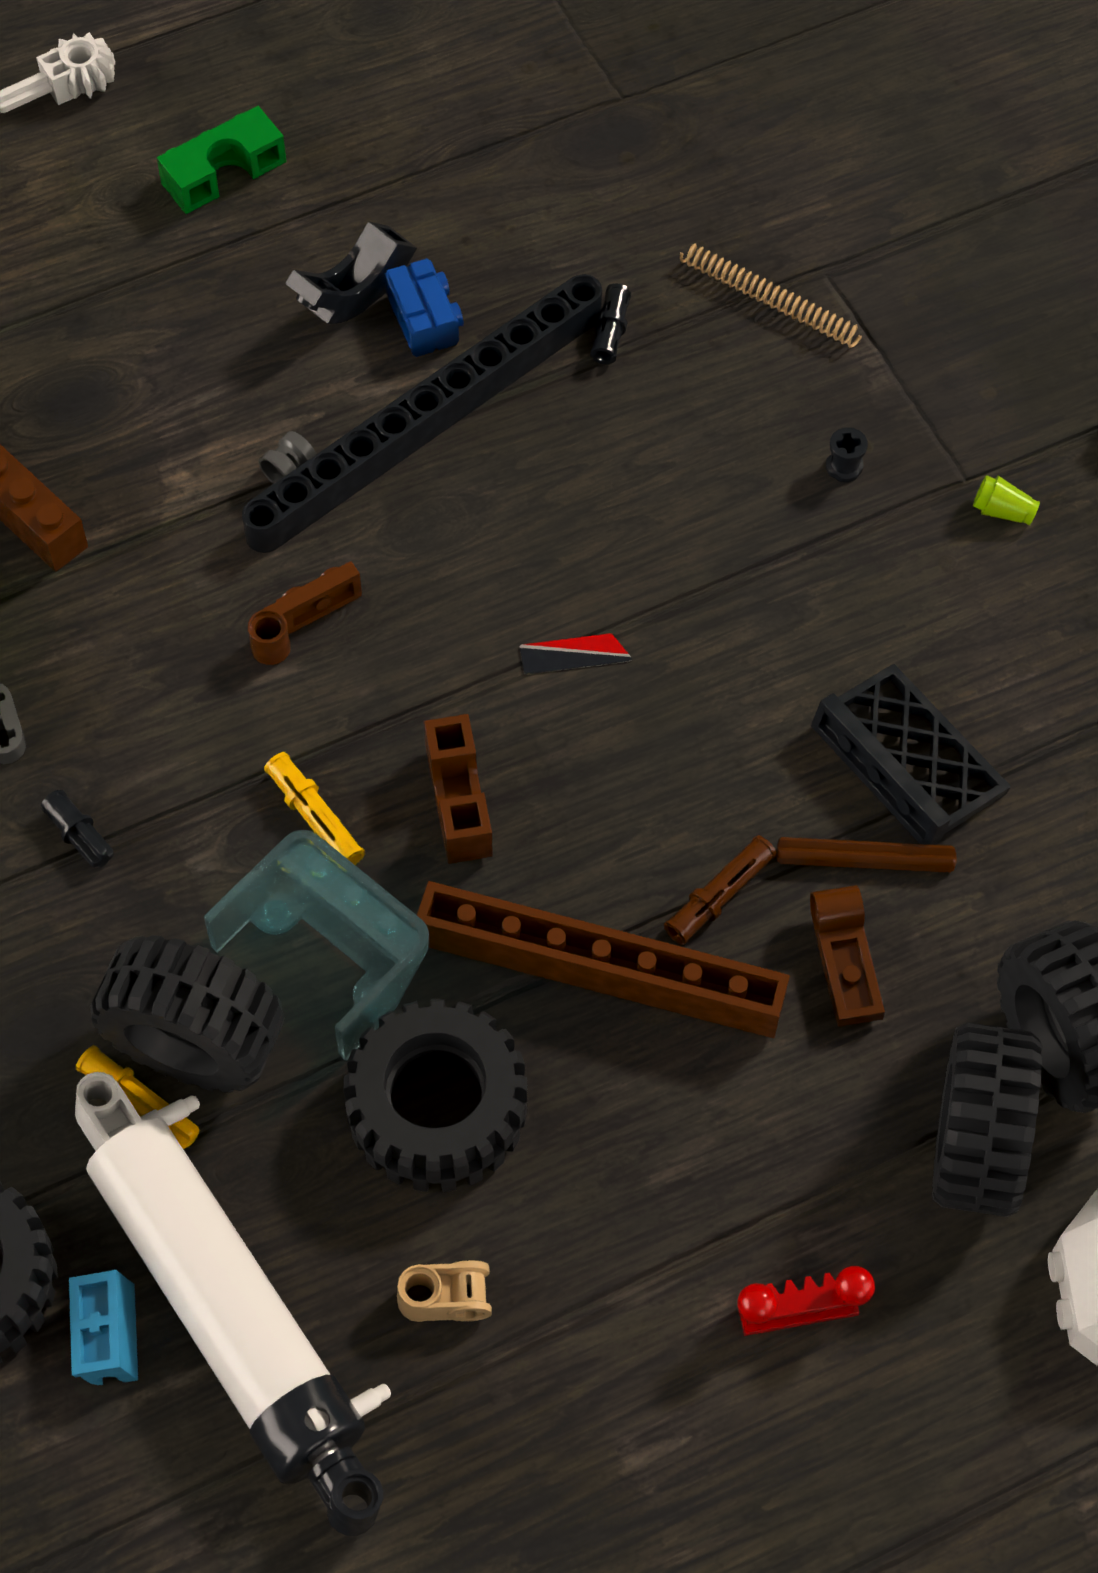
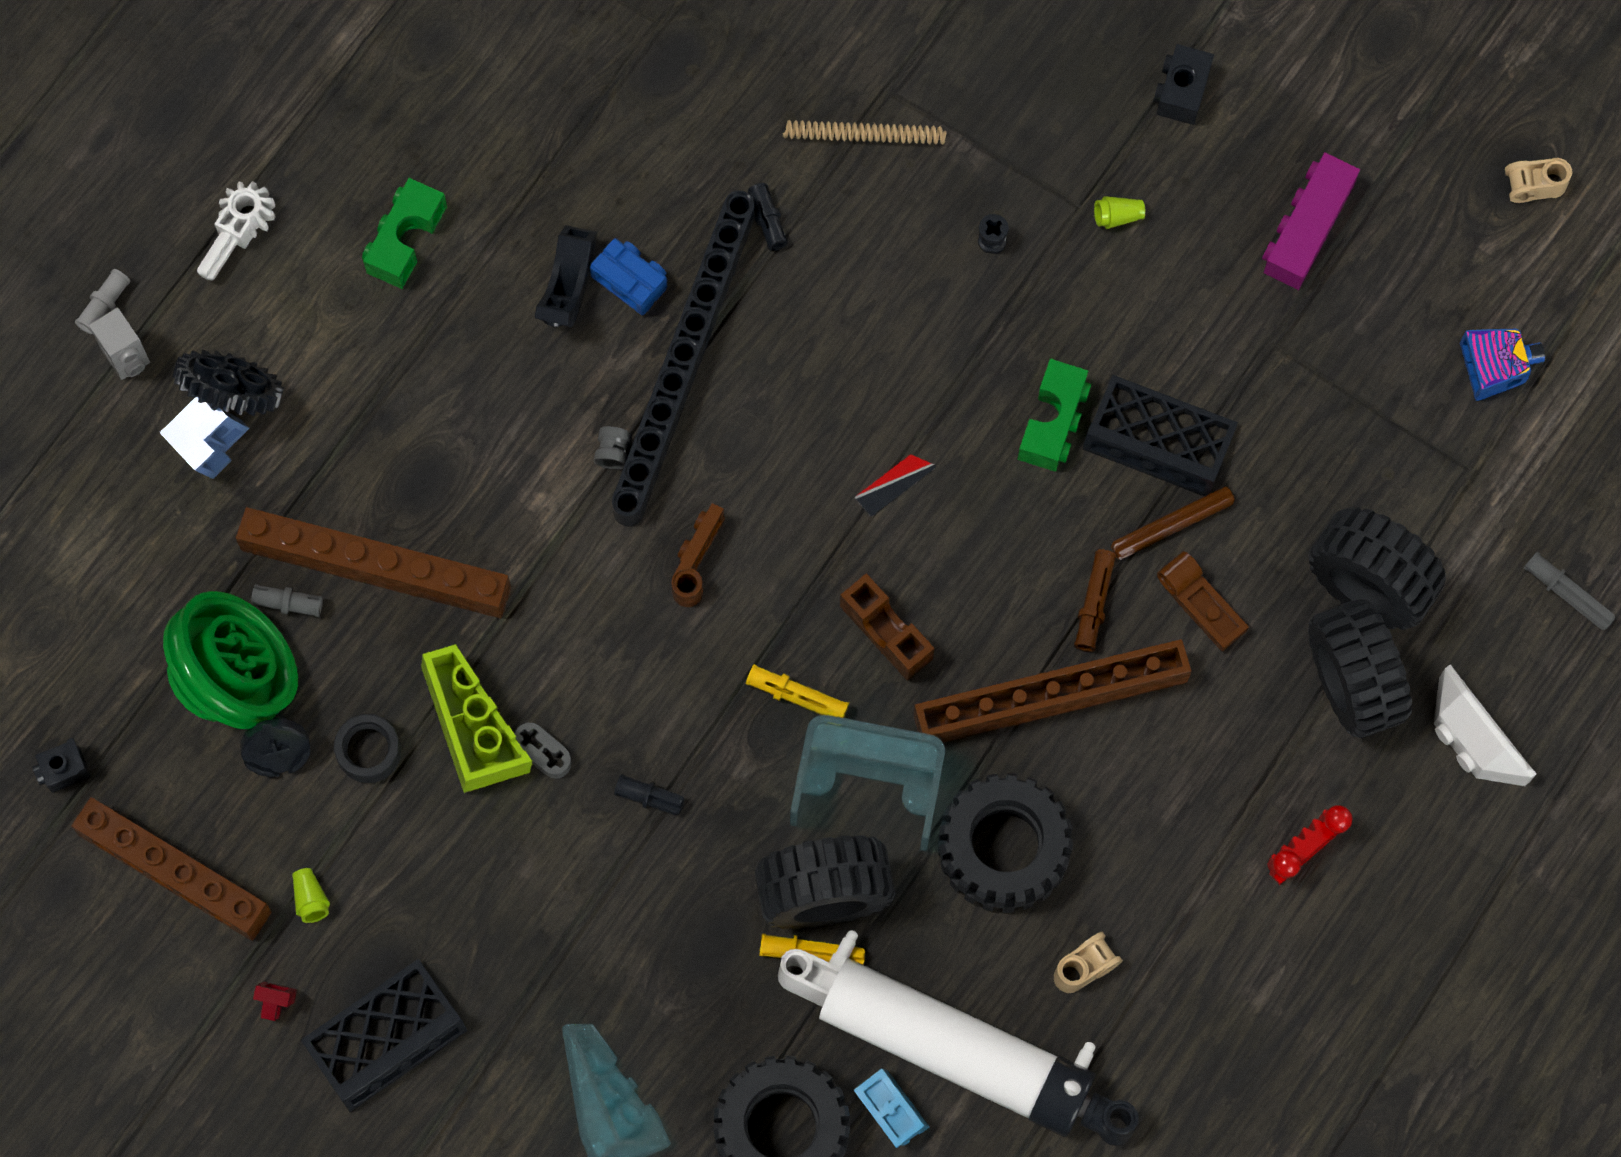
camera: 30 degrees left, 10 degrees up
none -> green arch [1017,359,1092,472]

